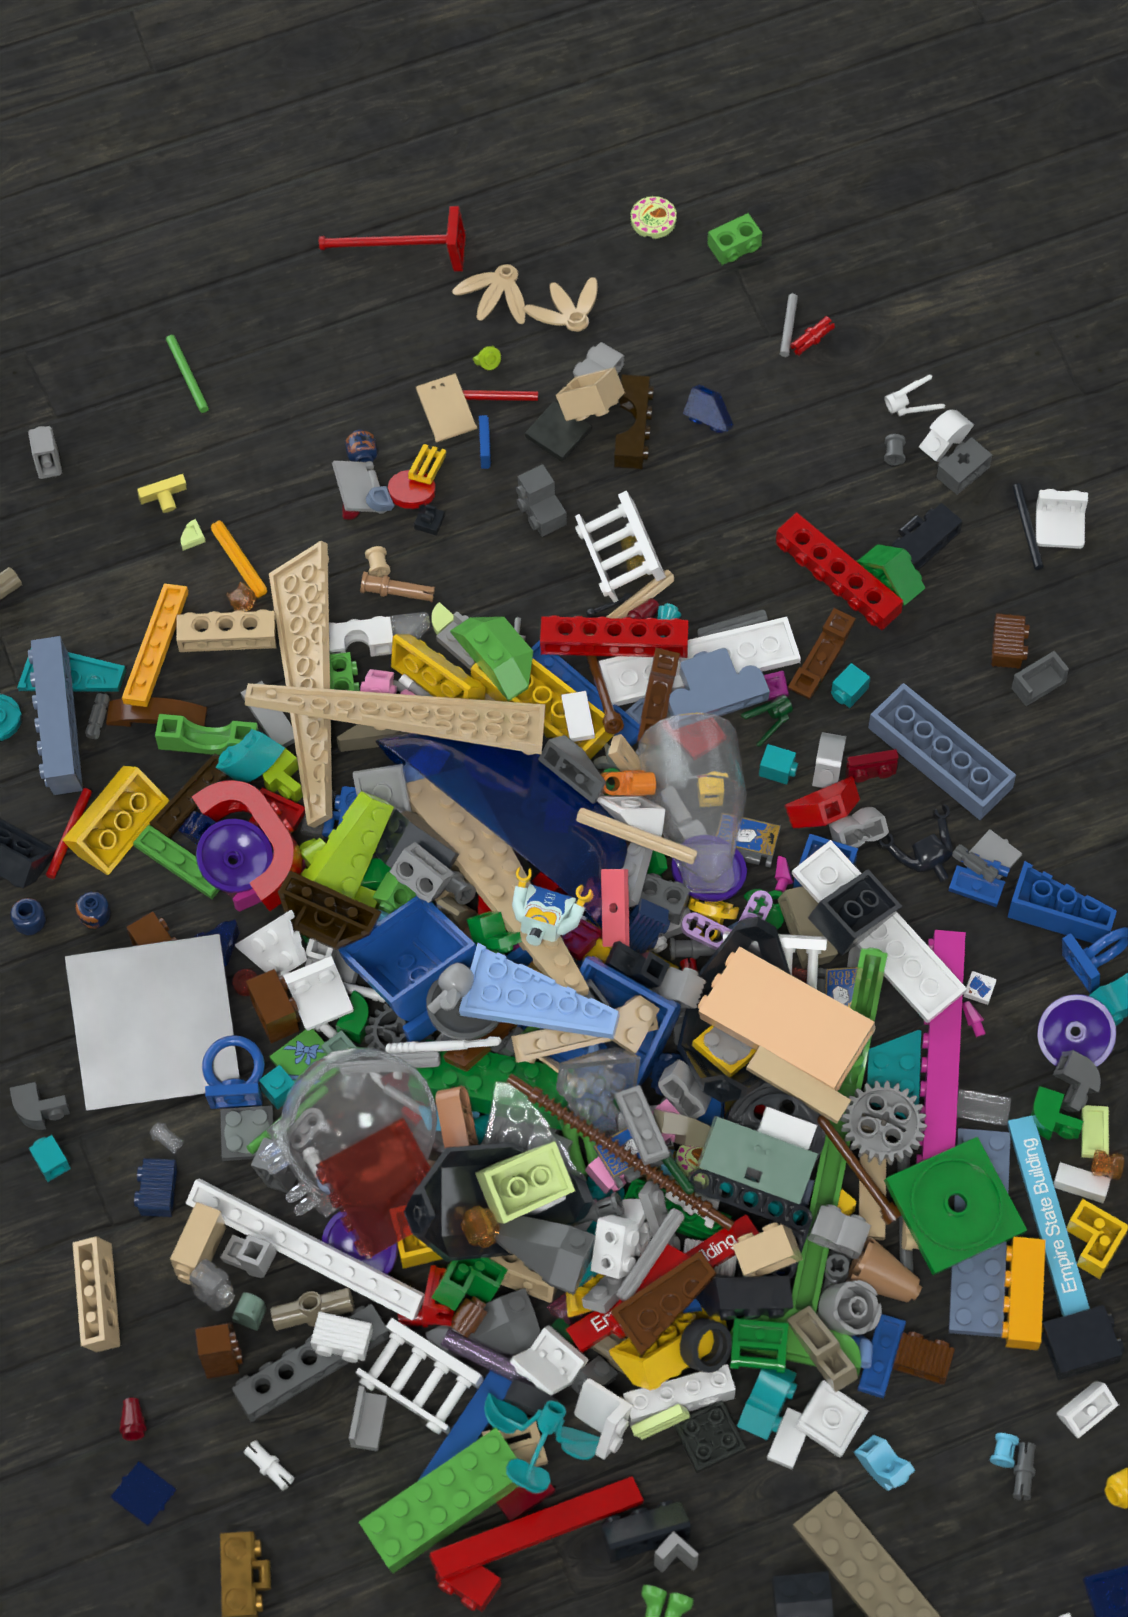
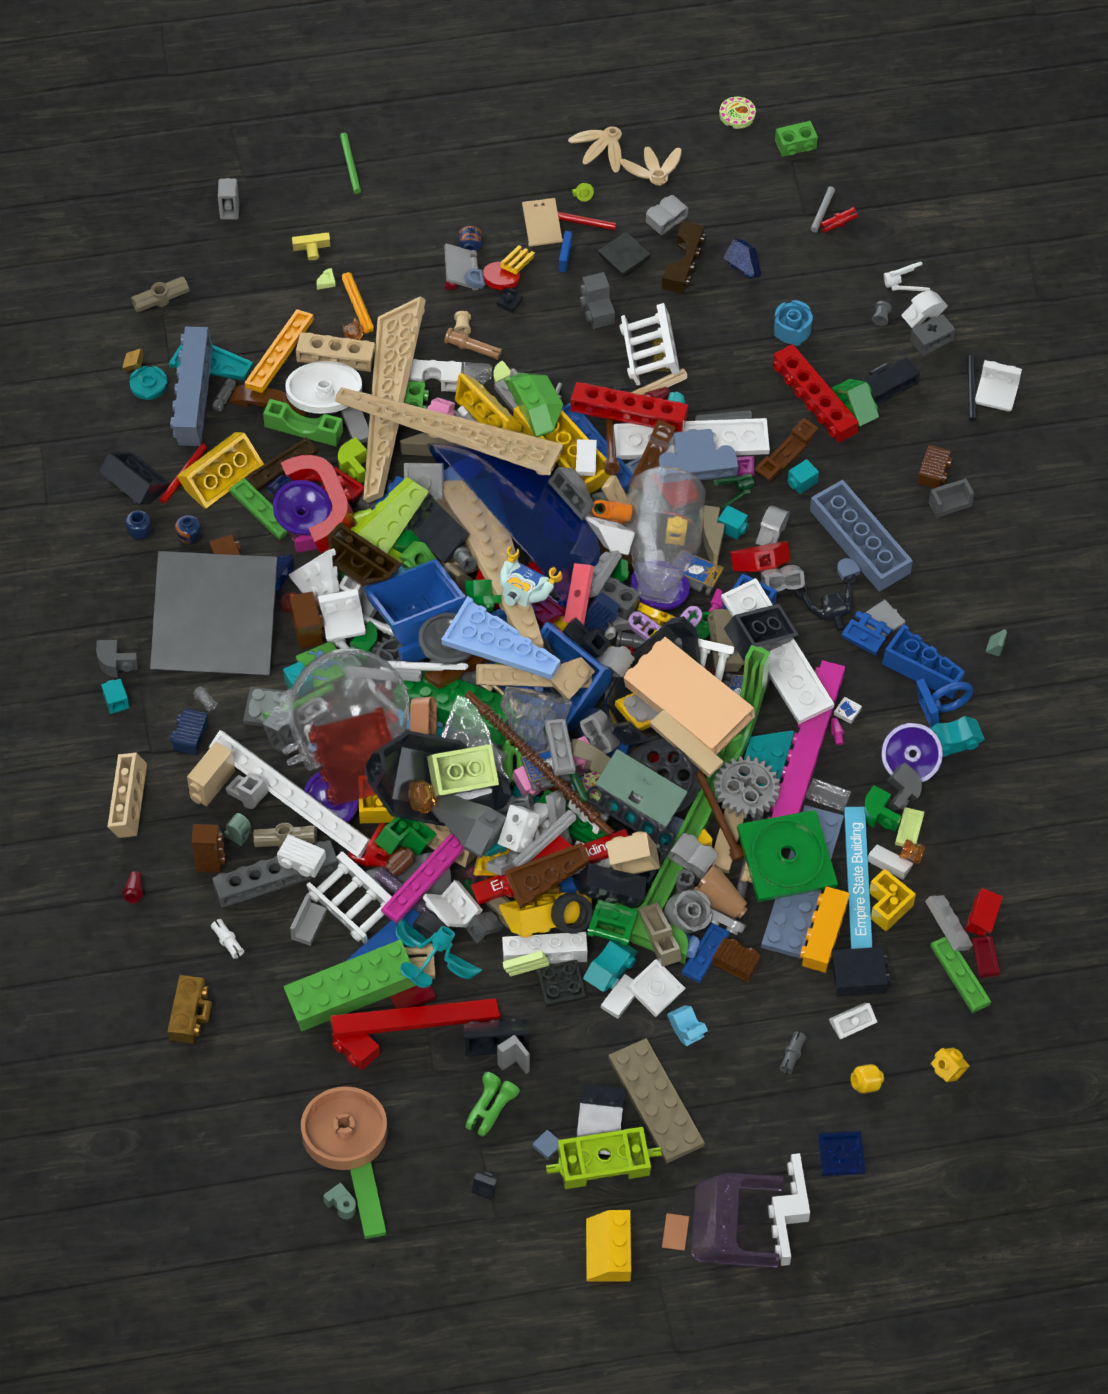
camera: 10 degrees right, 5 degrees down
clear blue piece [111,1461,176,1526] -> none
clear brick [189,1259,235,1312] -> none
blue tile [202,1036,264,1109] -> none
teal brick [216,729,285,782] -> none
red tile [319,206,466,272] -> none
light grey brick [390,842,454,903] -> none
light grey piece [427,963,474,1014] -> none
tan piece [556,367,625,421] -> none
white bracket [574,1379,632,1460] -> none
tan axle [576,808,697,864] -> none
white tile [758,1107,817,1150] -> none
dark red plate [845,749,899,783] -> none
dark grey axle [952,845,999,883] -> none
medium azure bush [990,1433,1019,1468] -> none
none -> white dish [286,361,362,413]
none -> dark pink tile [381,834,465,924]
none -> dark tan slope [702,505,725,566]
none -> light grey plate [710,907,746,935]
none -> dark azure brick [774,300,813,346]
none -> sand blue tile [837,558,861,581]

